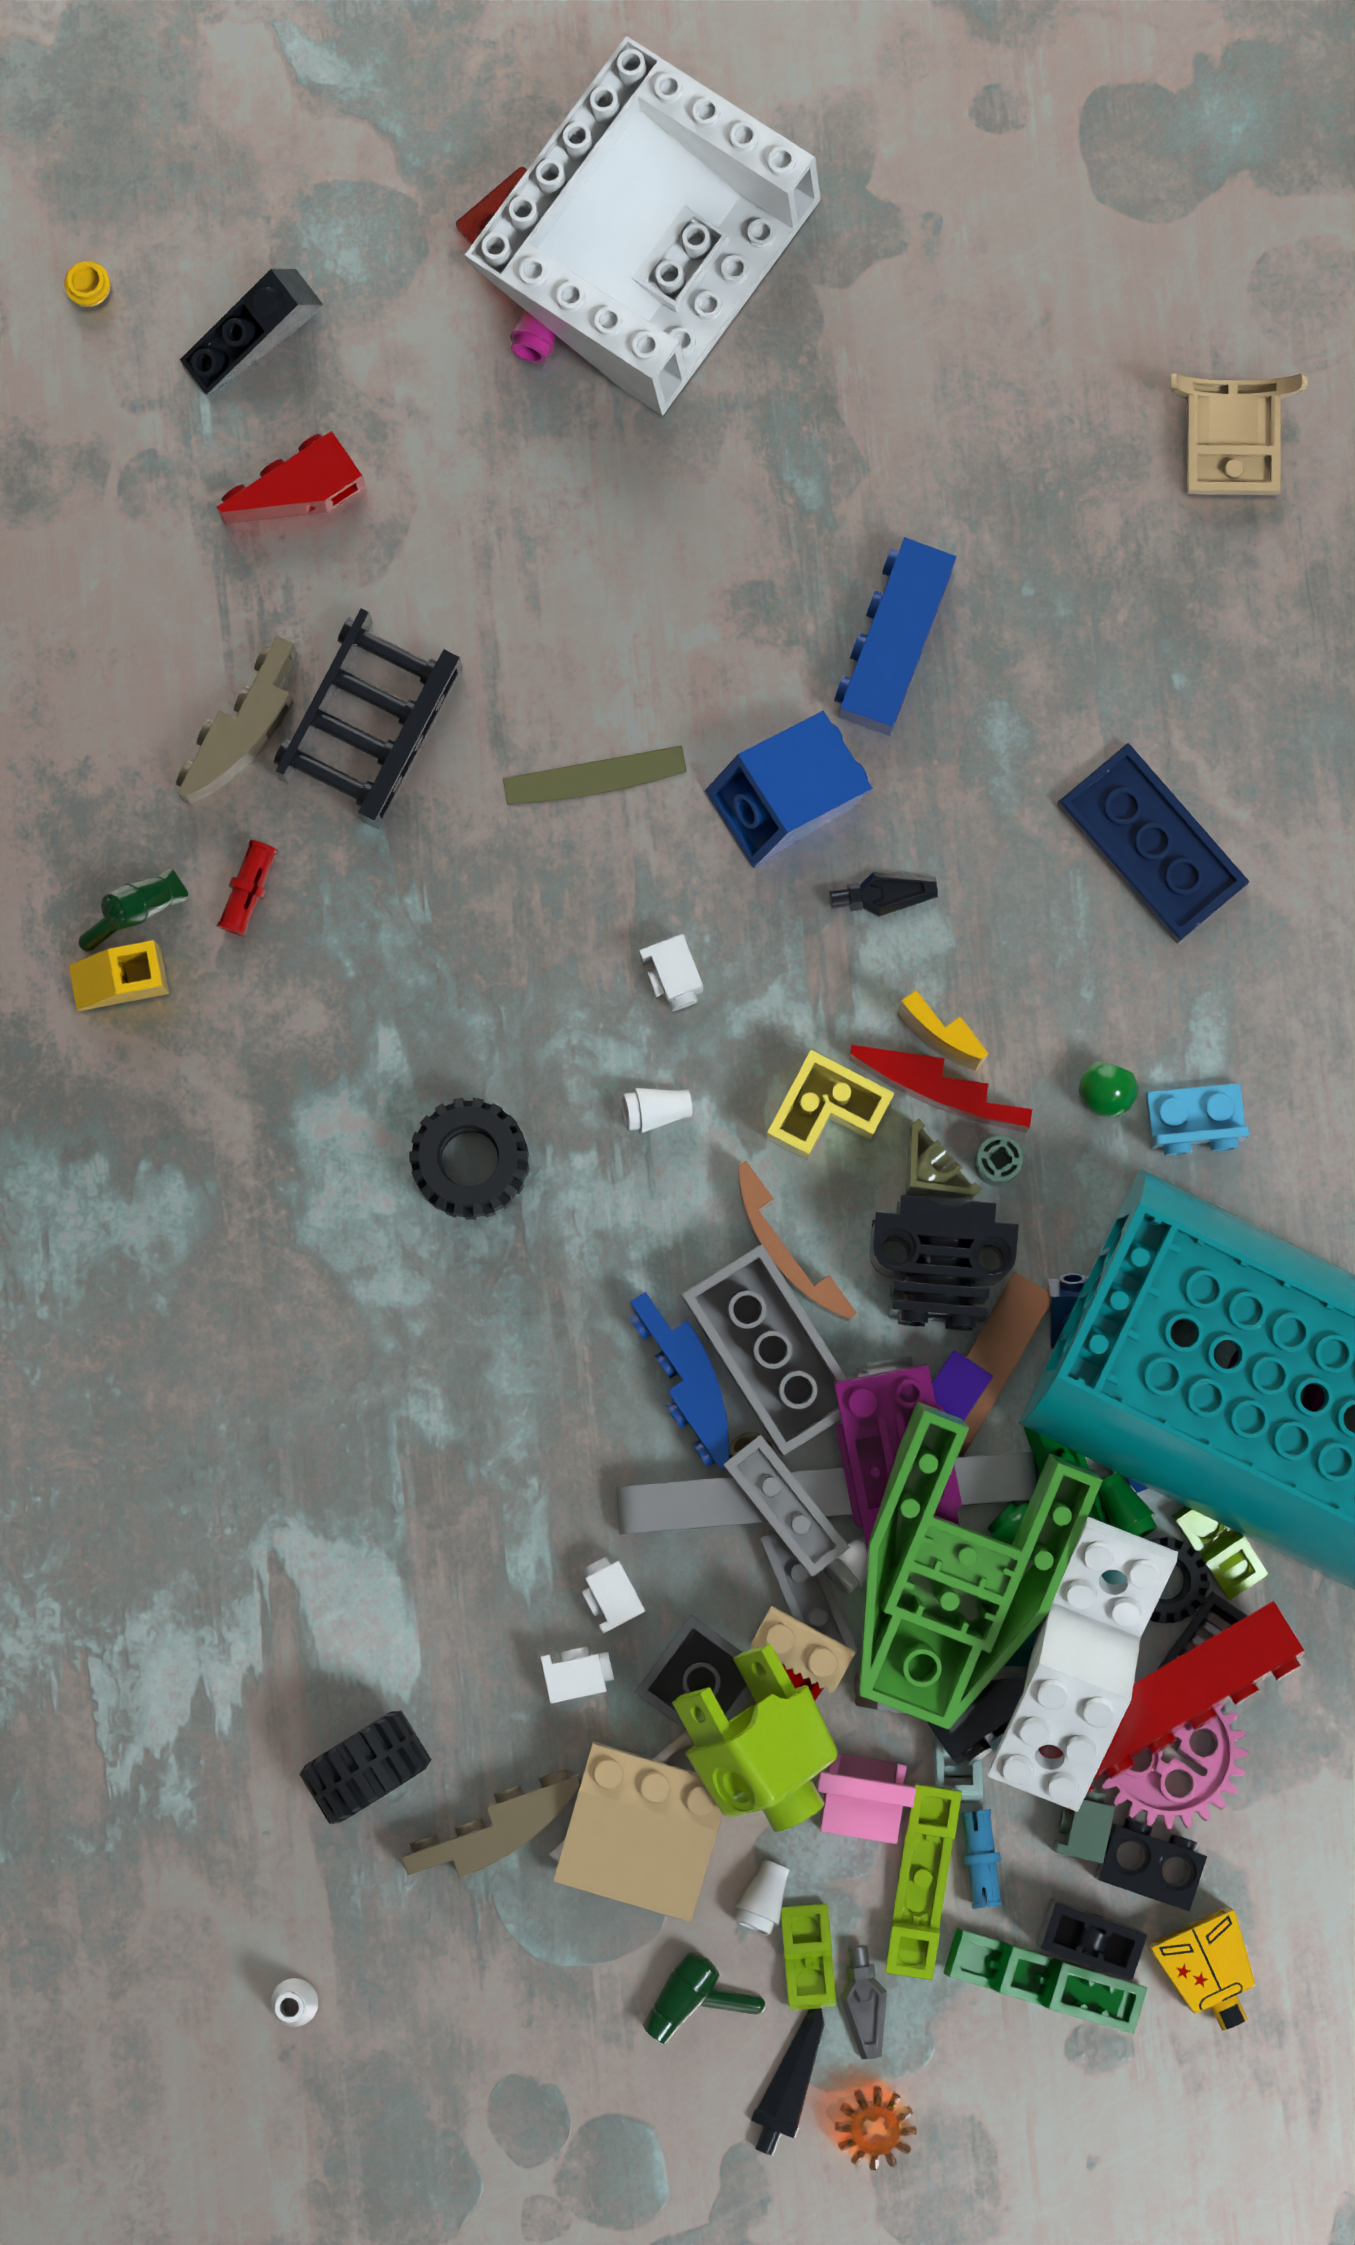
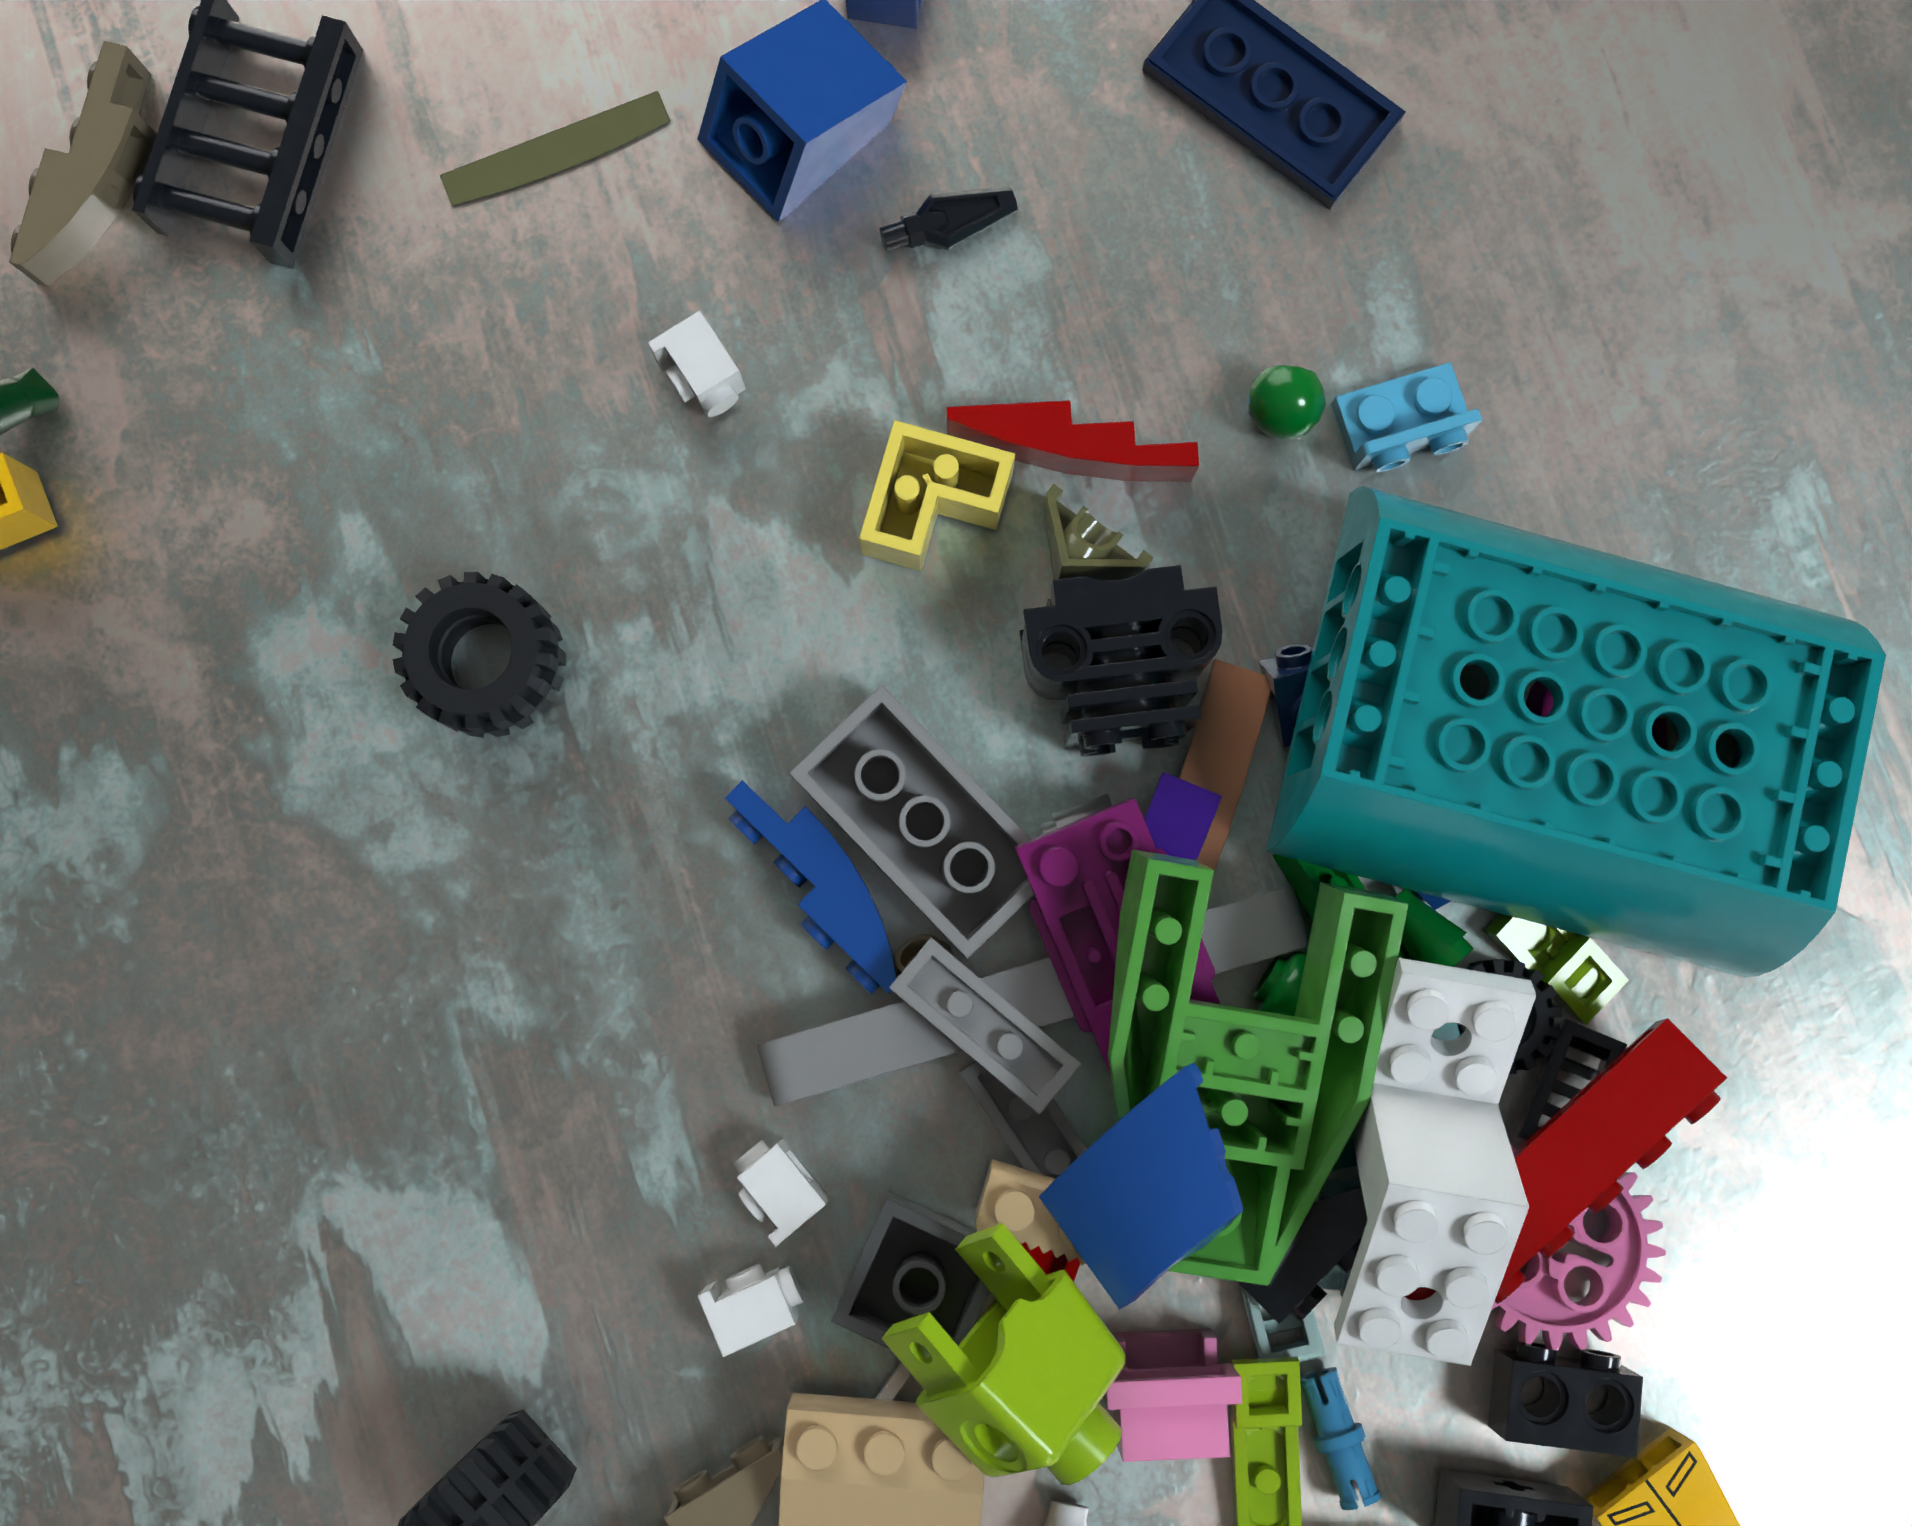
camera: 15 degrees left, 0 degrees up
red pin [216,840,278,937] -> none
white cone [621,1088,693,1134] -> none
nougat slope [738,1161,857,1322] -> none
white cone [824,1534,868,1594] -> none
yellow slope [897,990,989,1071] -> none
sand green wheel [974,1135,1024,1186] -> none
sand green brick [1052,1791,1115,1864] -> none
none -> blue slope [1039,1063,1244,1310]

